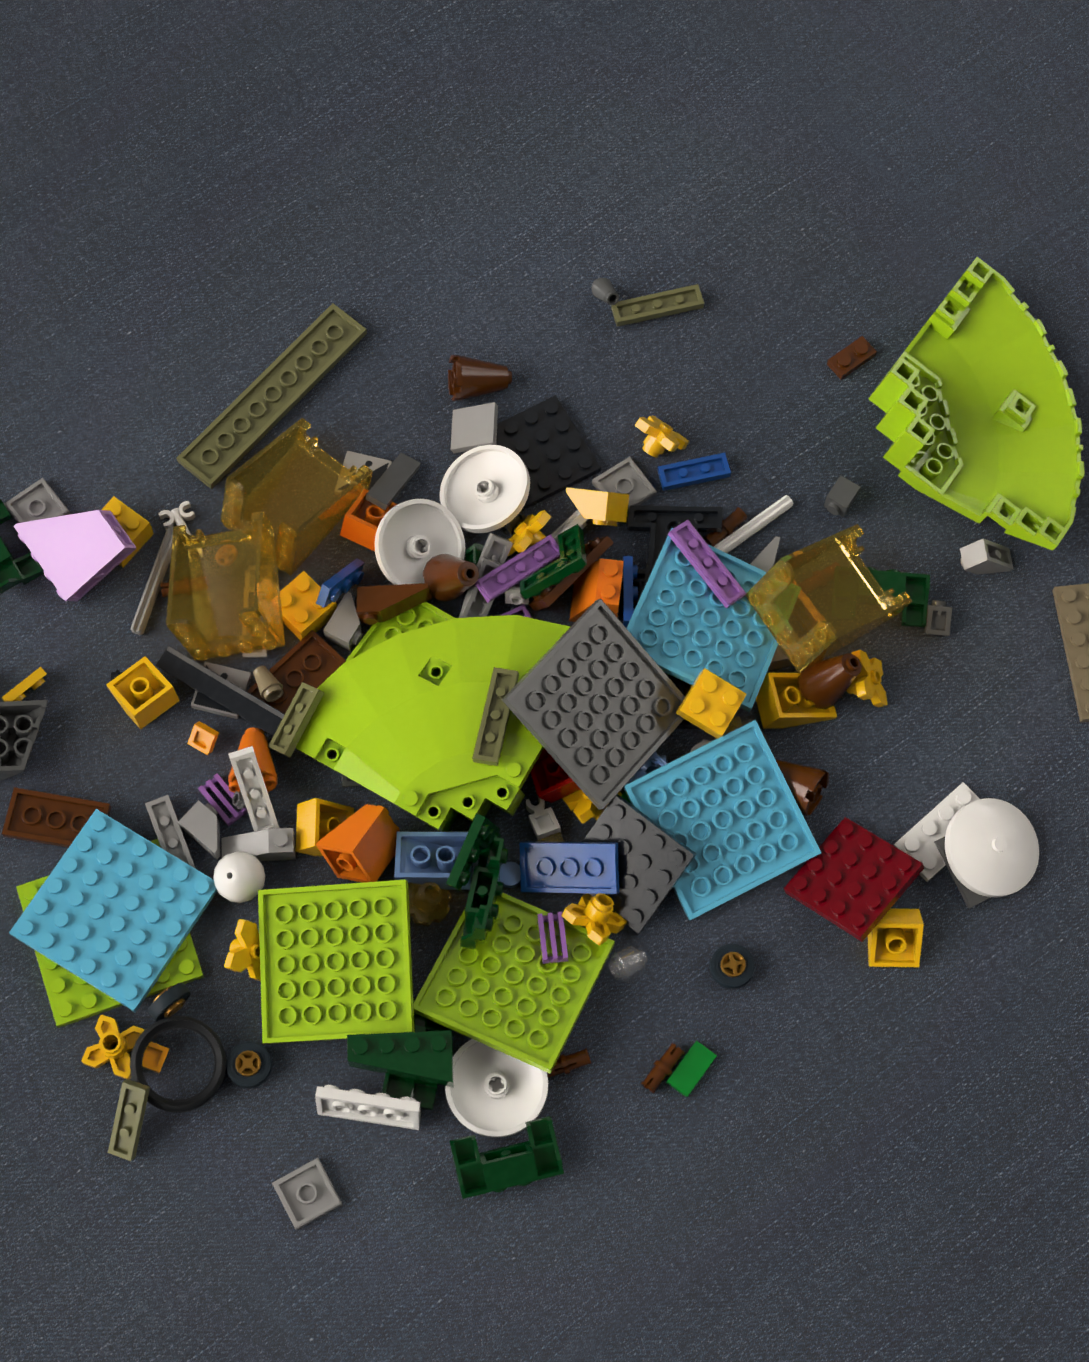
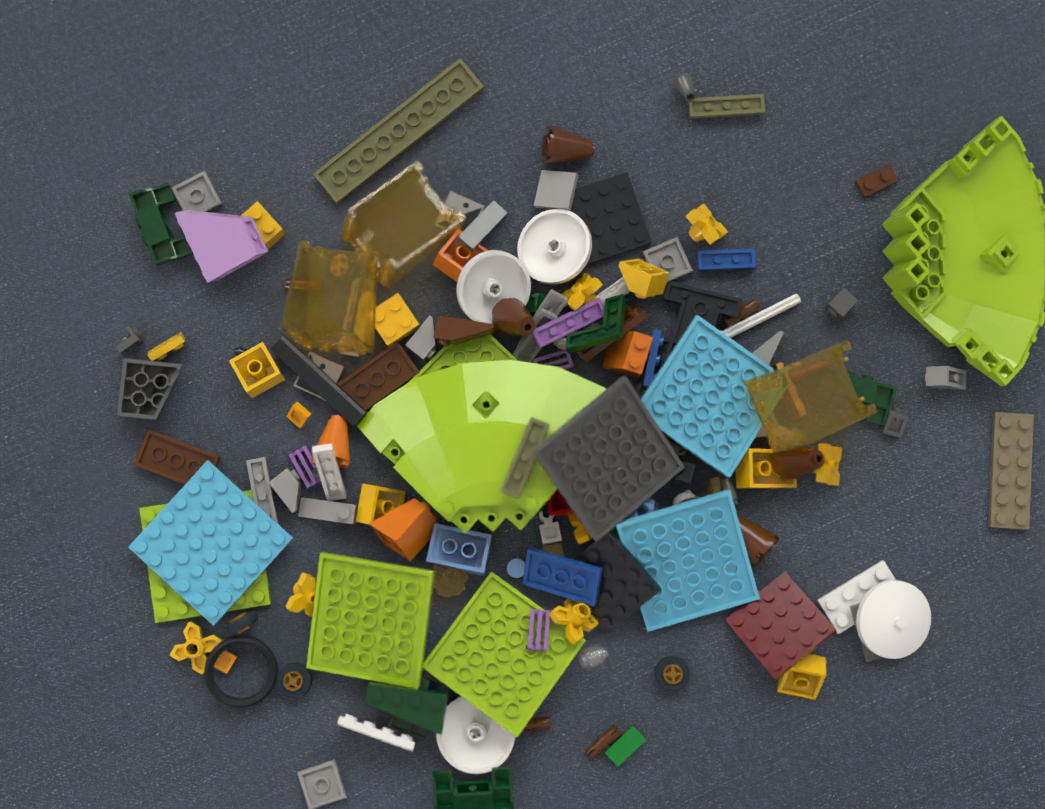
camera: 15 degrees right, 15 degrees up
olive plate [108,1079,150,1161] -> none
light grey axle [131,527,180,635] -> none
white bar [158,501,204,563] -> none
white piece [213,851,265,903] -> none
dark tan cone [253,666,283,702] -> none
olive plate [268,682,324,758] -> none
blue plate [316,558,365,608] -> none
dark green plate [446,813,501,890] -> none
dark green bracket [460,837,508,949] -> none
medium lavender tile [668,520,747,609] -> none
yellow brick [676,668,747,738] -> none

